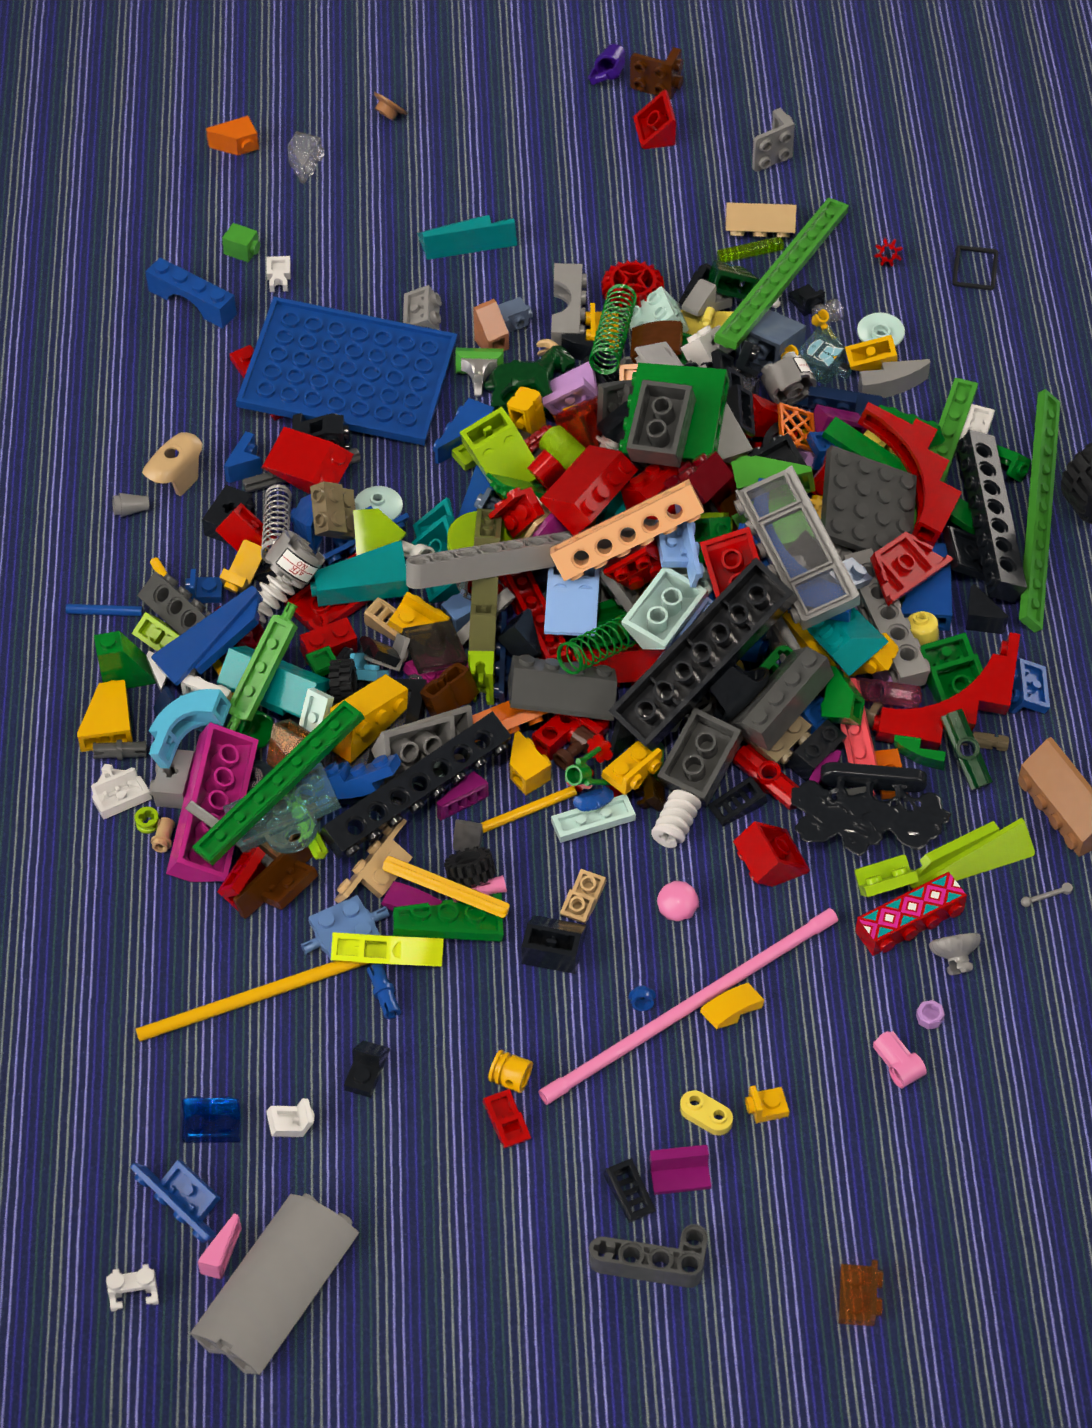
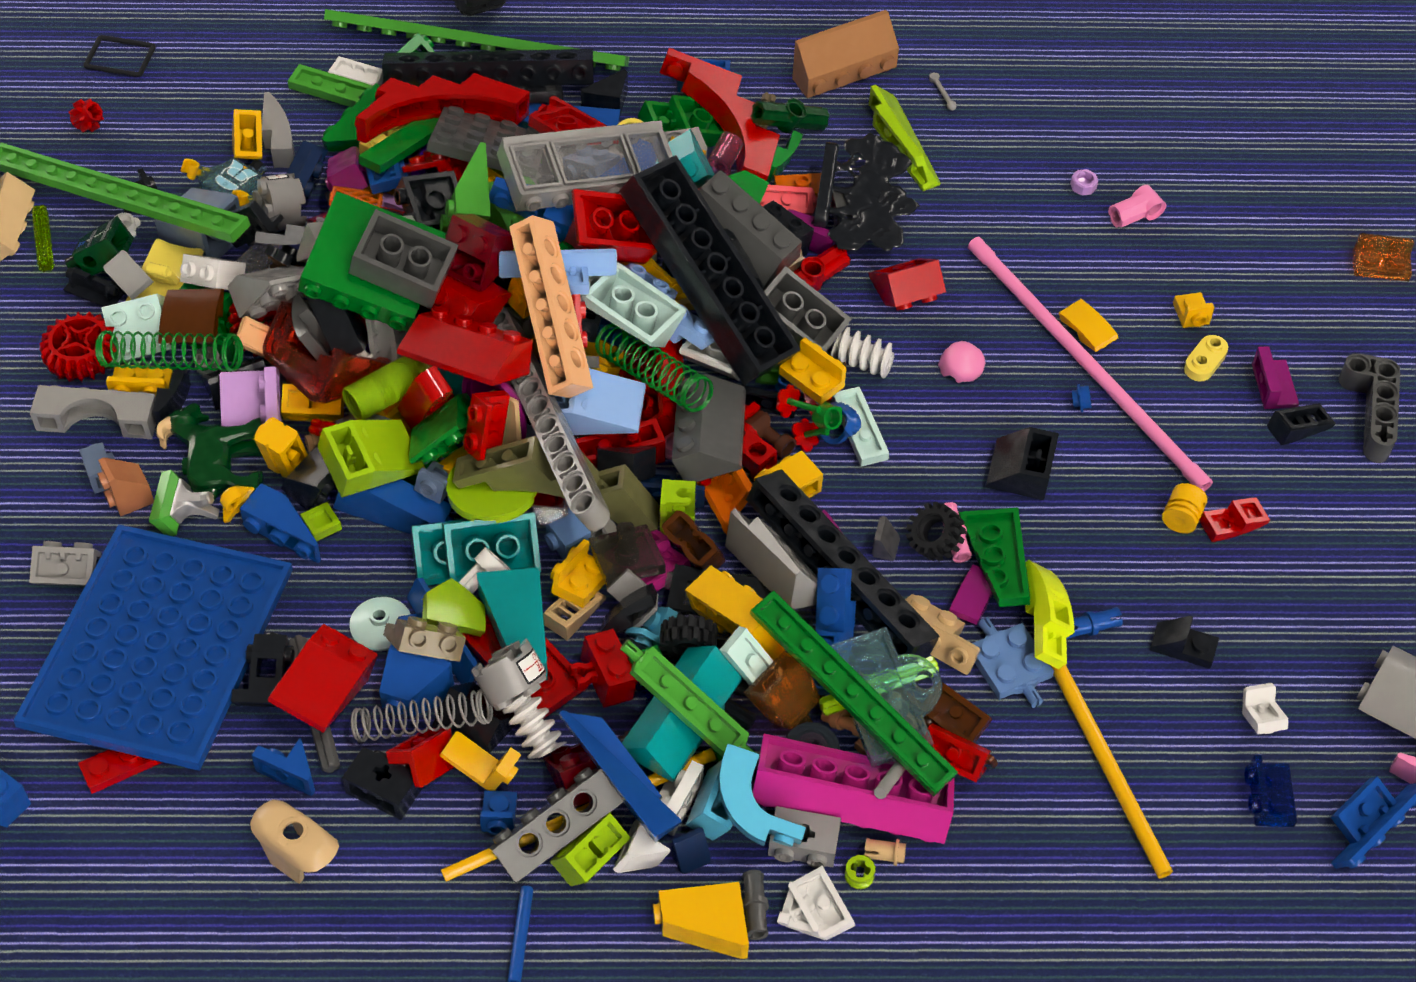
camera: 90 degrees left, 0 degrees up
green slope [94,631,156,689] -> none
light grey cone [112,493,149,517] -> none
yellow axle [383,856,510,918] -> none
yellow bar [481,786,577,833] -> none
tan slope [560,869,607,924] -> none
black slope [707,776,768,827] -> none
clear wheel [812,298,844,328] -> none
lime bracket [854,854,919,897] -> none
red brick [855,871,967,956] -> none
light aqua dish [857,313,905,346] -> none
light grey hair [929,933,981,975] -> none
none -> yellow piece [220,486,254,523]

